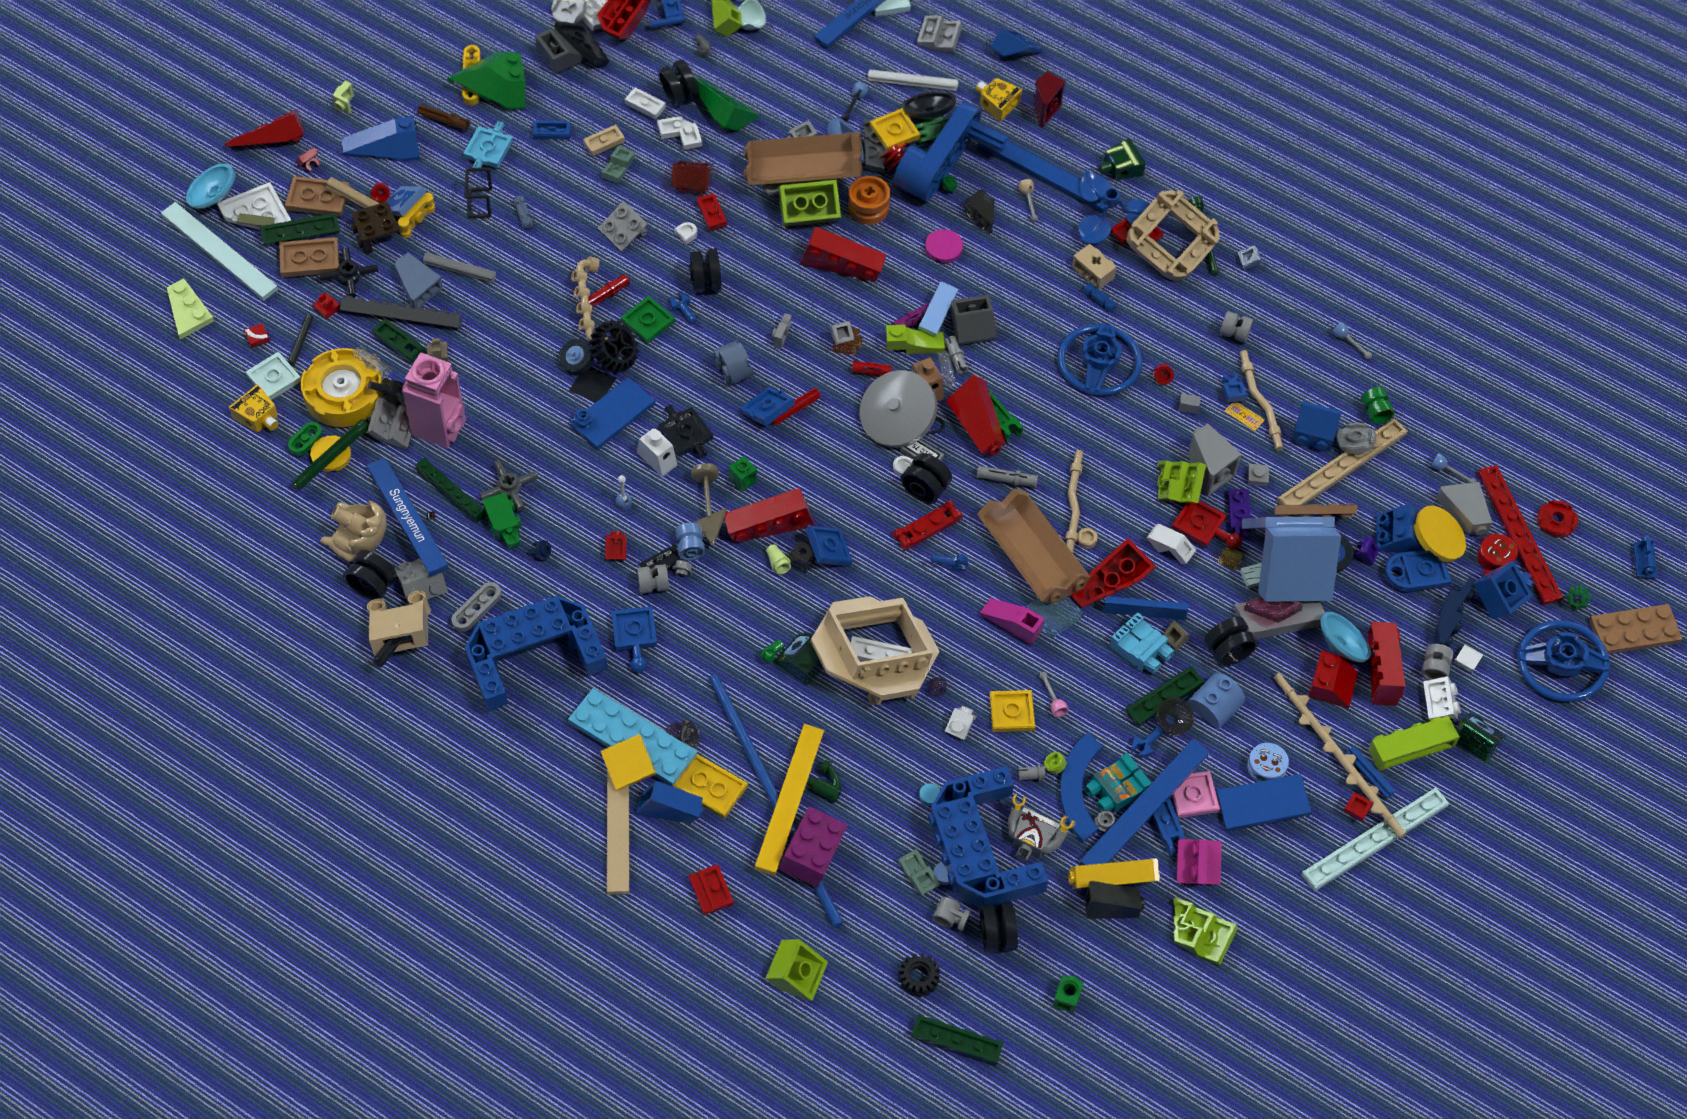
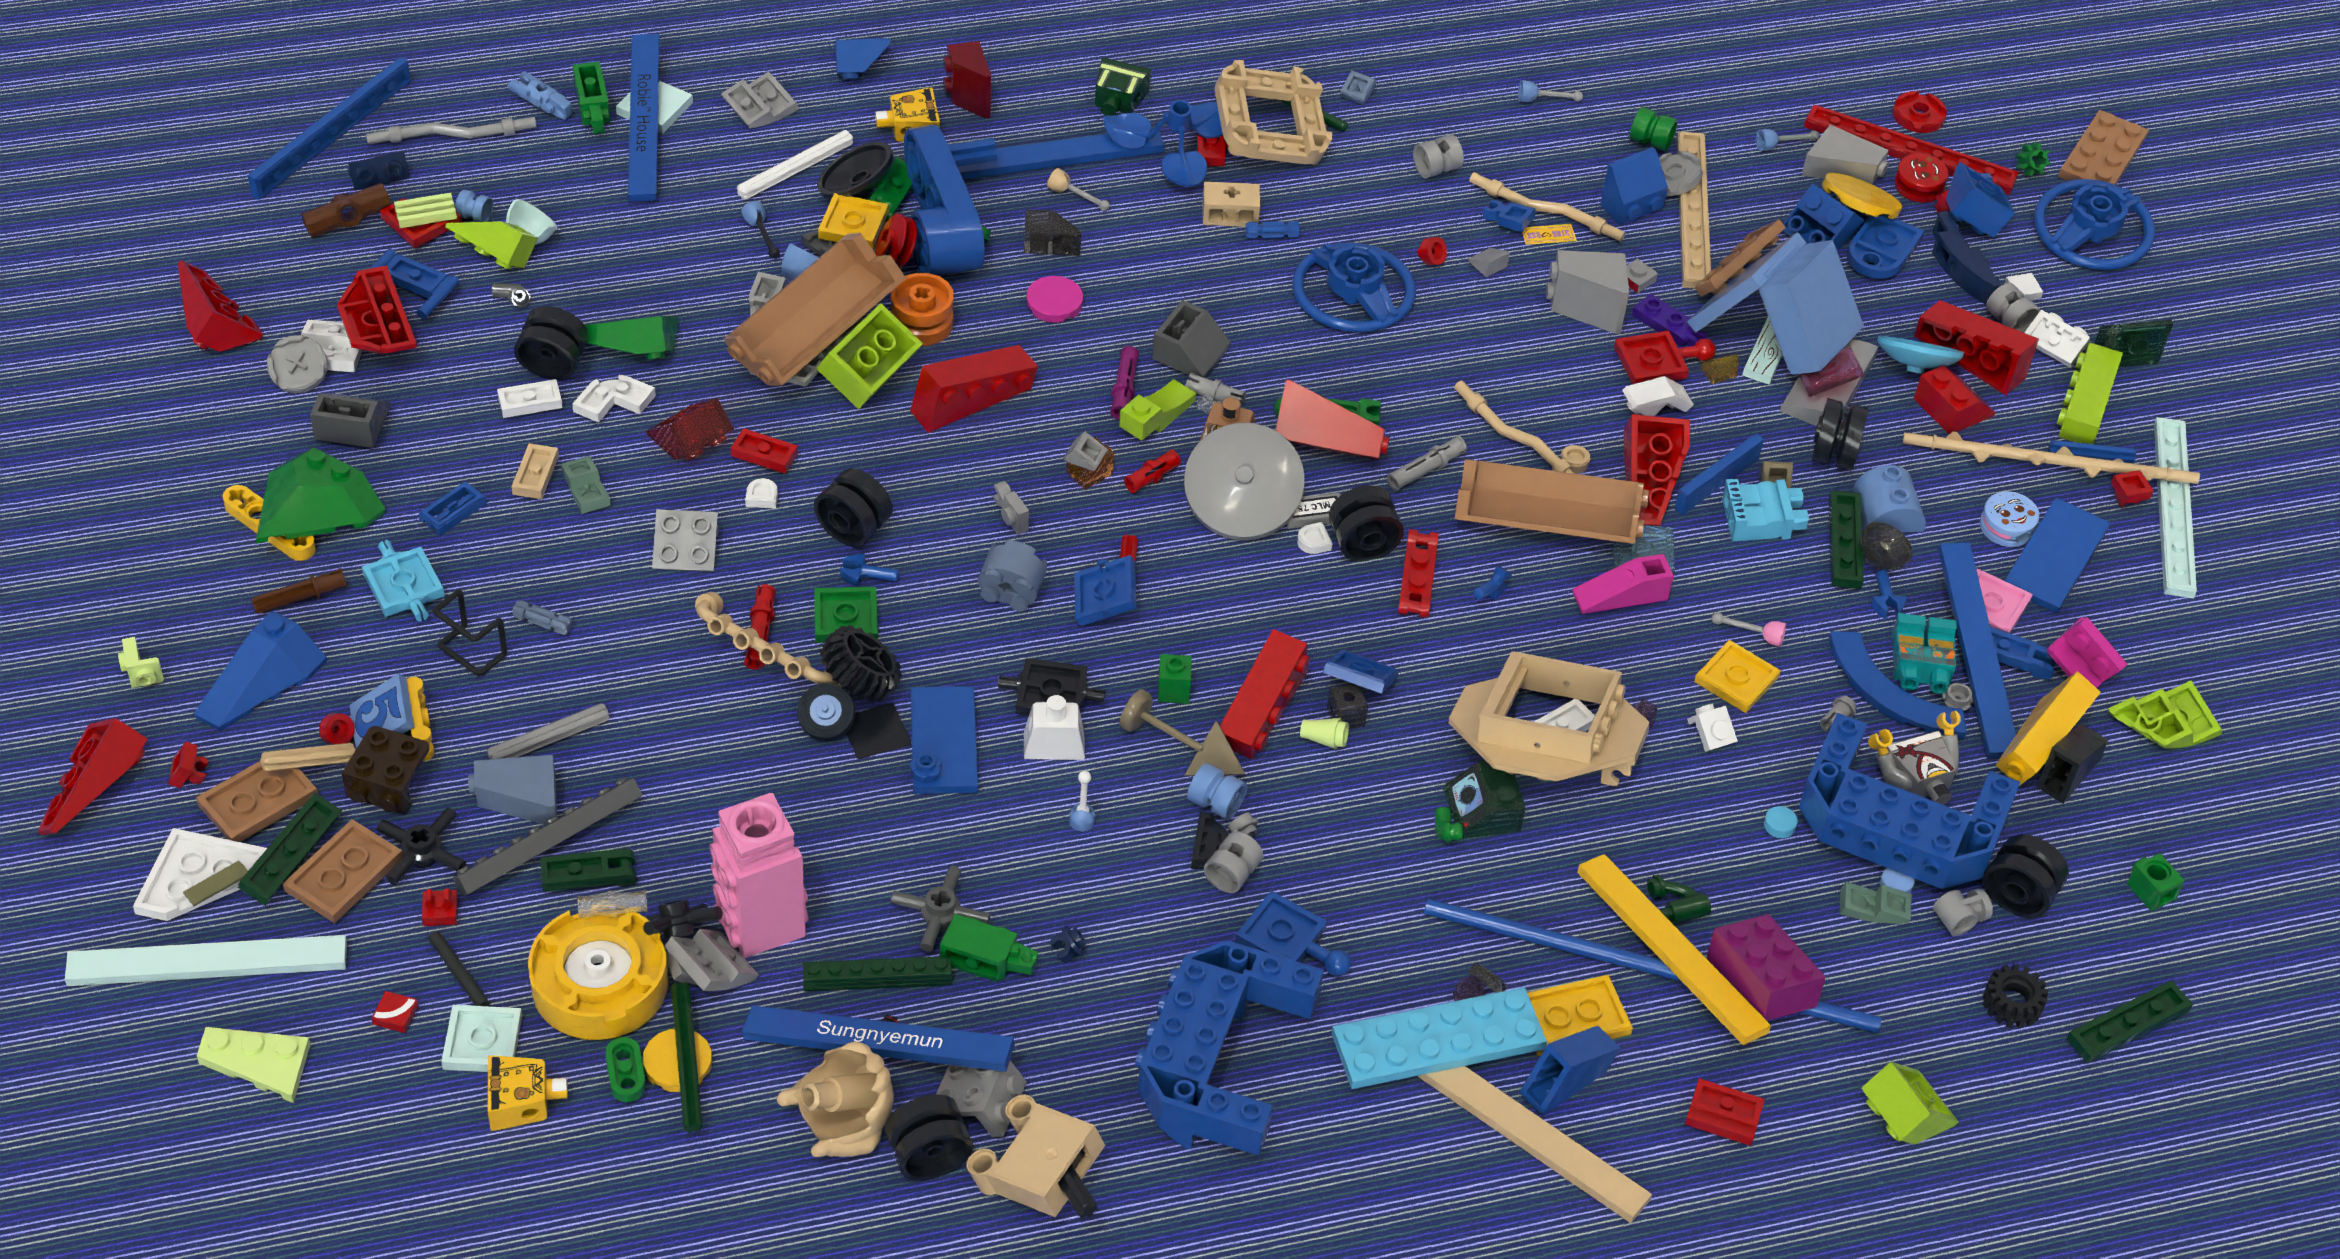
camera: 50 degrees left, 10 degrees down
medium azure dish [186,164,235,209] -> none
dark tan tile [427,338,448,362] -> none
light grey plate [451,582,501,632] -> none
black wing [554,21,610,66] -> none
yellow tile [601,734,657,791] -> none
red bracket [605,531,627,560] -> none
light blue tile [918,282,958,337] -> none
lime tile [1044,752,1066,774] -> none
lime slope [1157,460,1206,503] -> none
blue hinge [1633,536,1658,578] -> none

